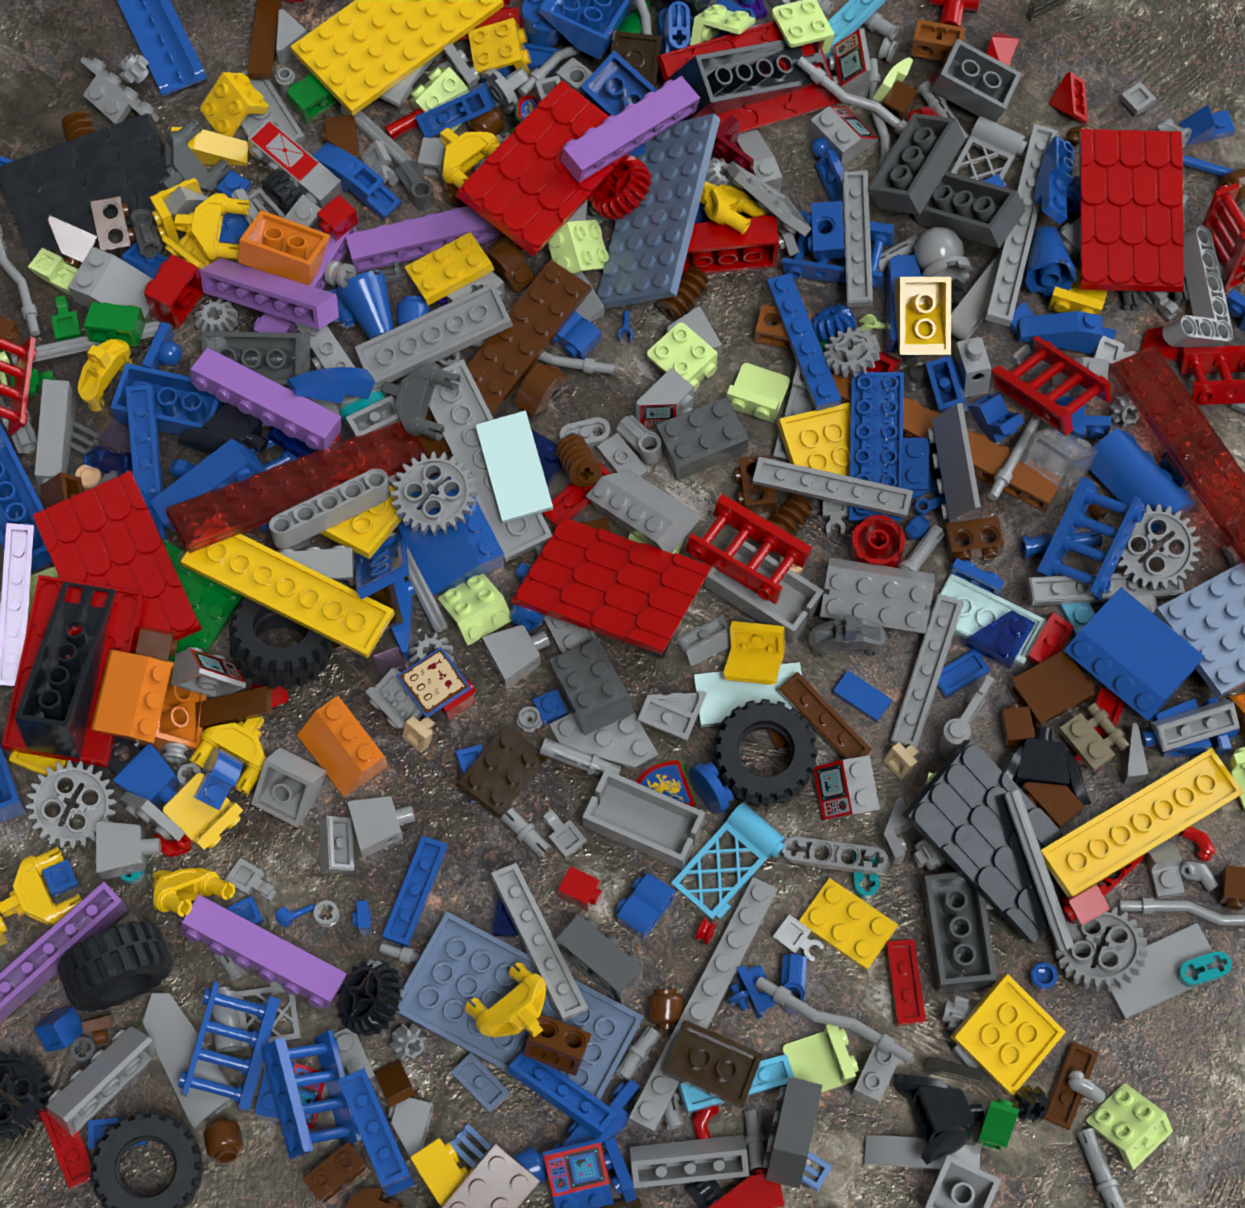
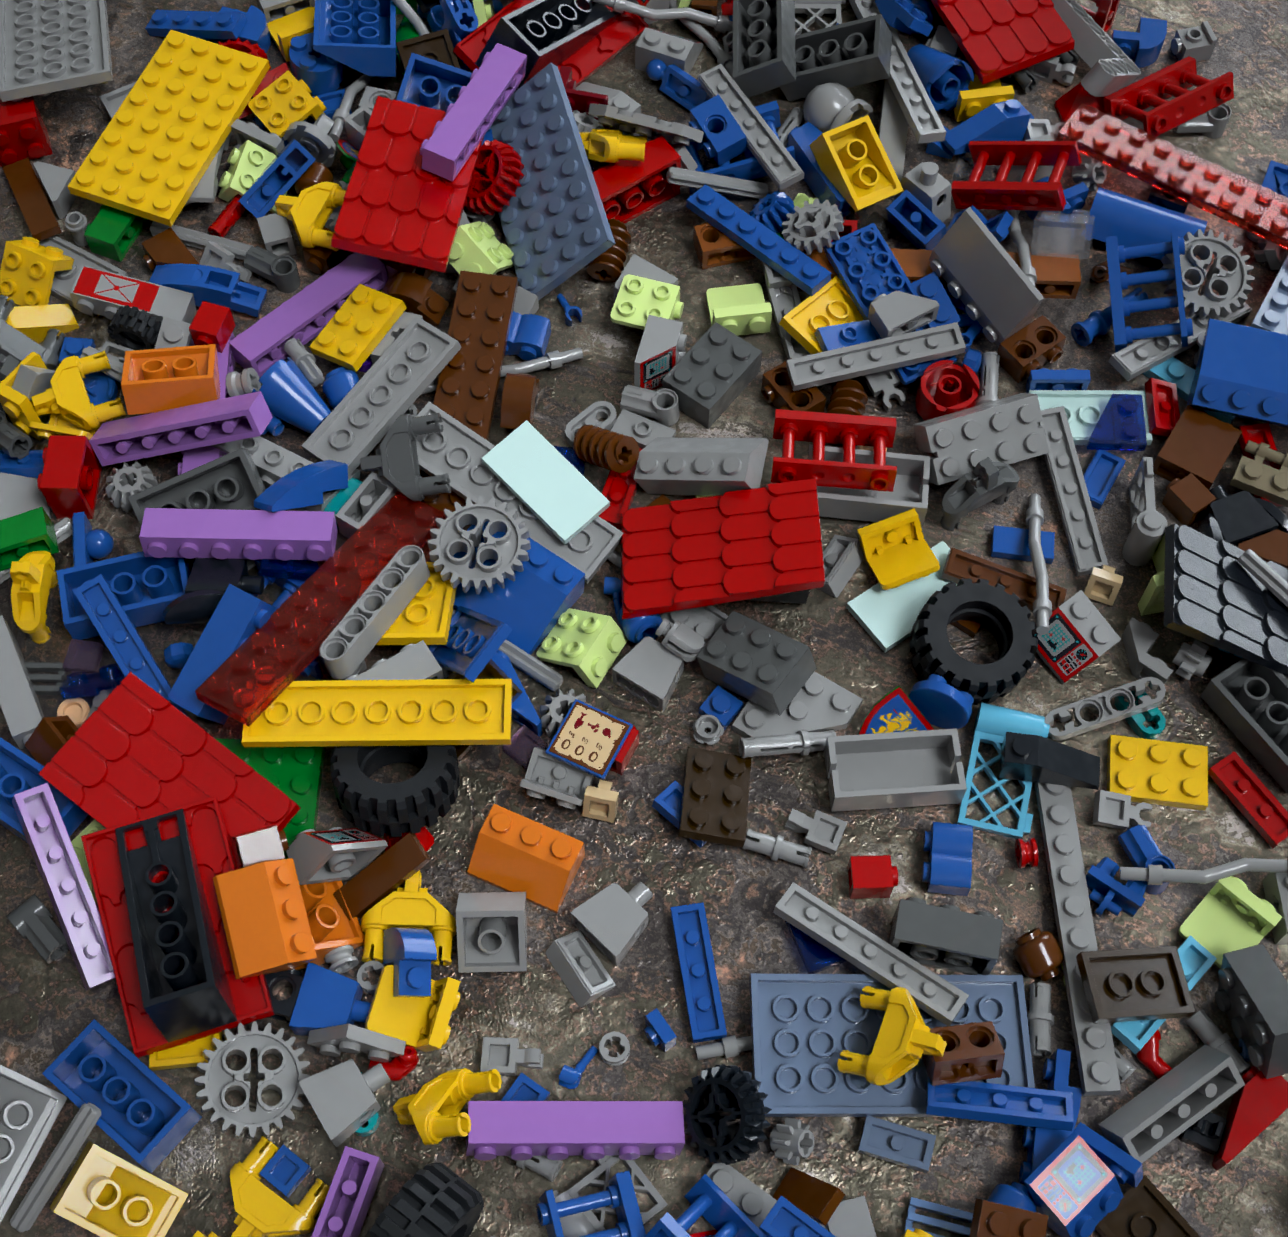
camera: 30 degrees left, 5 degrees down
light grey wing [637,691,707,742] -> none
none -> light grey axle [284,338,325,387]
none -> light grey arm [655,618,705,662]
none -> light grey axle [666,167,769,199]
none -> blue plate [814,320,877,352]
none -> light grey slope [868,291,940,339]
none -> black slope [999,732,1100,790]
none -> light grey bar [1026,493,1052,635]

